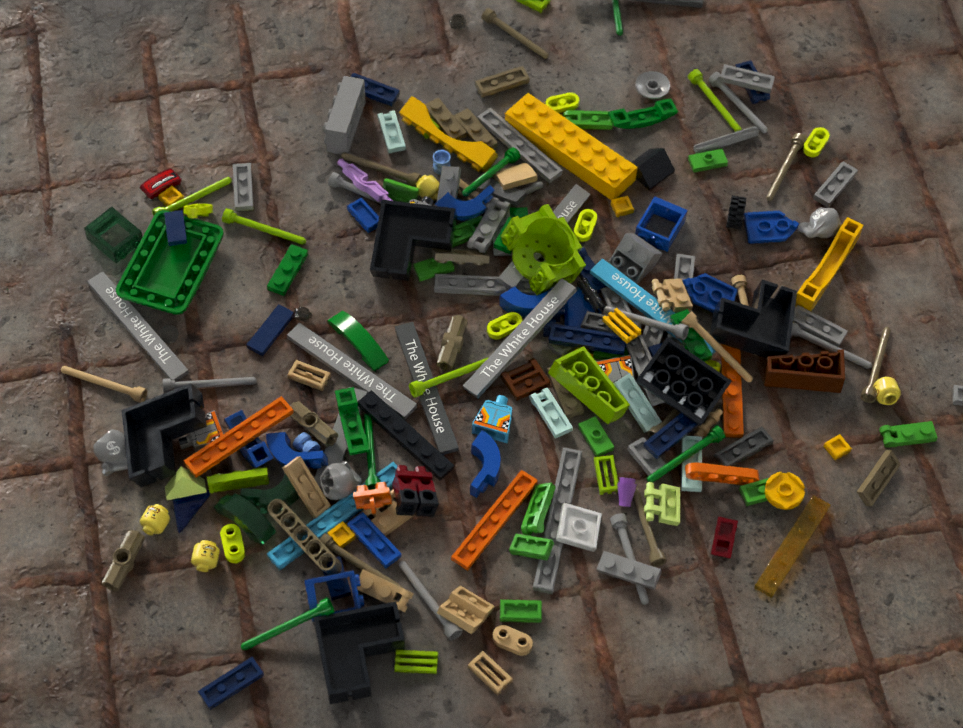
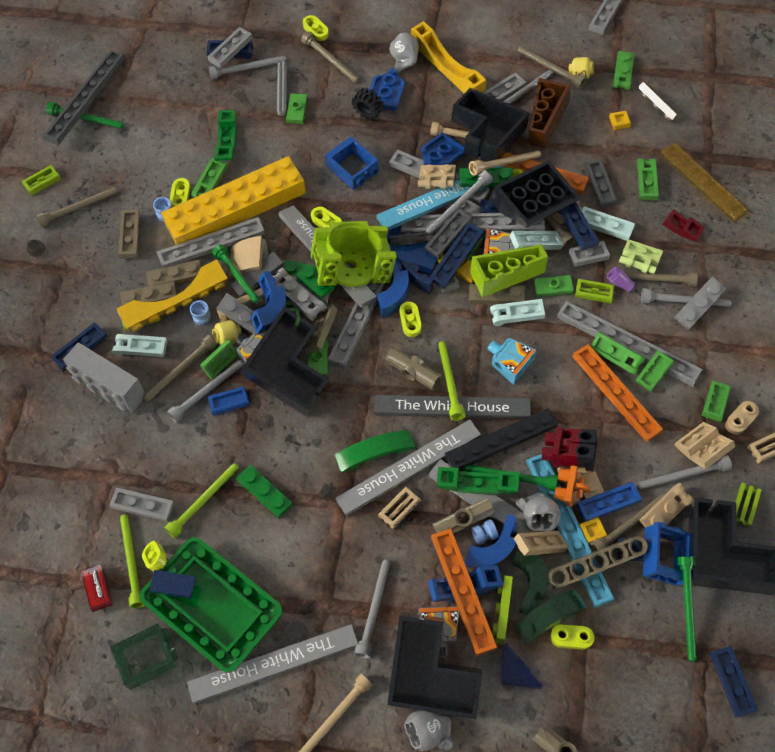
camera: 65 degrees left, 5 degrees up
light yellow head [140,504,170,536] -> none
yellow tile [158,186,184,206] -> none
yellowish green slope [165,466,207,500] -> none
light yellow head [191,540,220,572] -> none
dark blue tile [246,304,295,356] -> none
lavender piece [337,158,393,202] -> none
light grey tile [463,279,577,398] -> none
blue arch [470,430,501,498] -> none
reddish brown plate [500,358,550,401] -> none
white tile [556,503,602,552] -> none
yellow tile [602,308,641,344] -> none
light grey slope [608,233,663,284] -> none
yellow tile [610,196,634,217] -> none
black slope [631,148,675,190] -> none
light grey dish [635,71,670,99] -> none
green piece [647,425,725,483] -> none
orange beam [685,462,759,485] -> none
lime piece [688,69,742,132] -> none
yellow tile [764,472,805,510] -> none
light grey plate [813,161,858,208] -> none
none -> light blue wheel [153,197,172,222]

